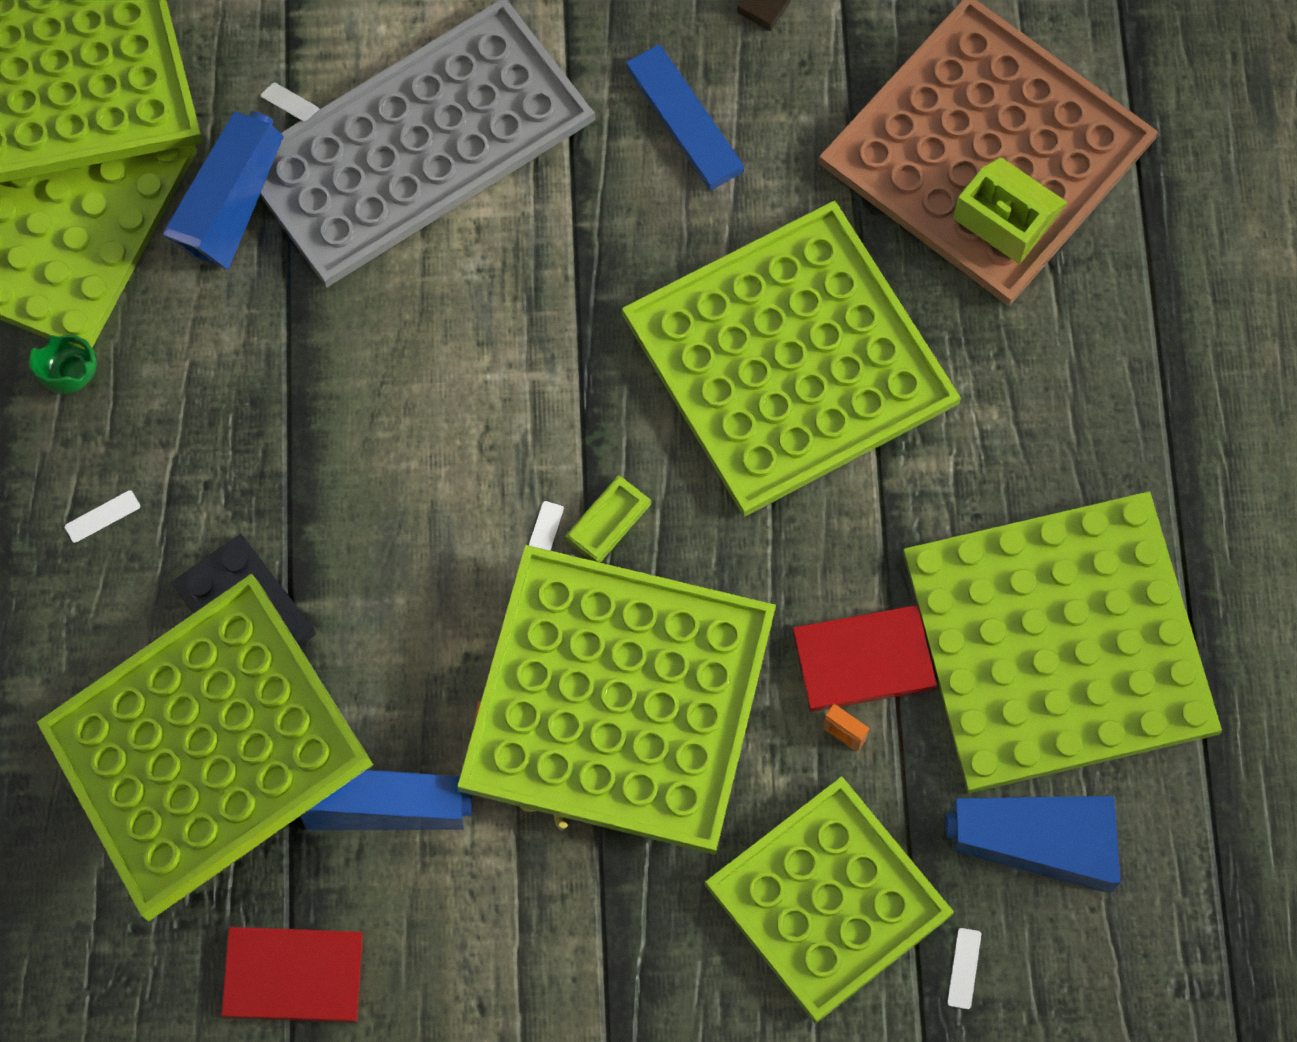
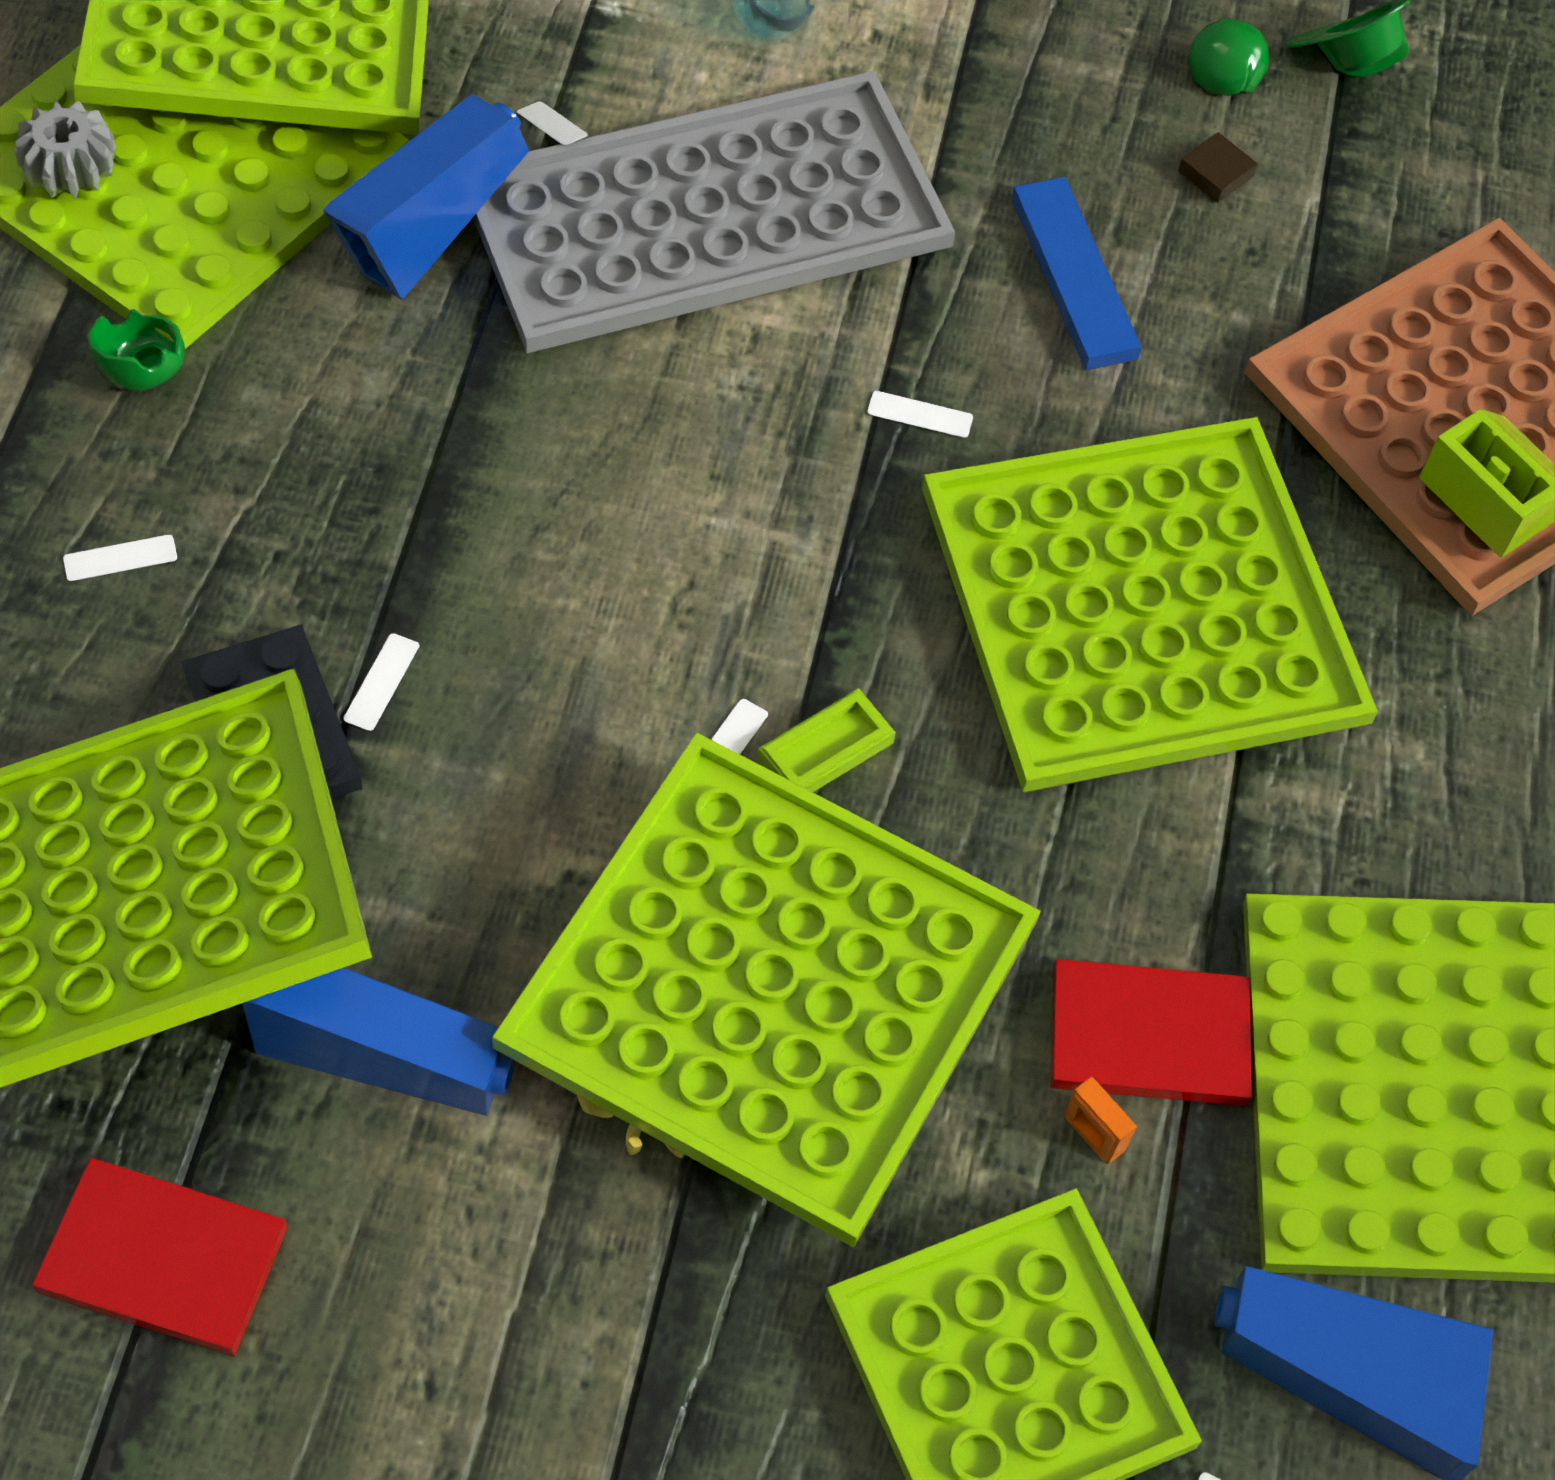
camera: 10 degrees right, 10 degrees down
none -> white sticker [344,634,419,731]
none -> white sticker [867,391,973,438]

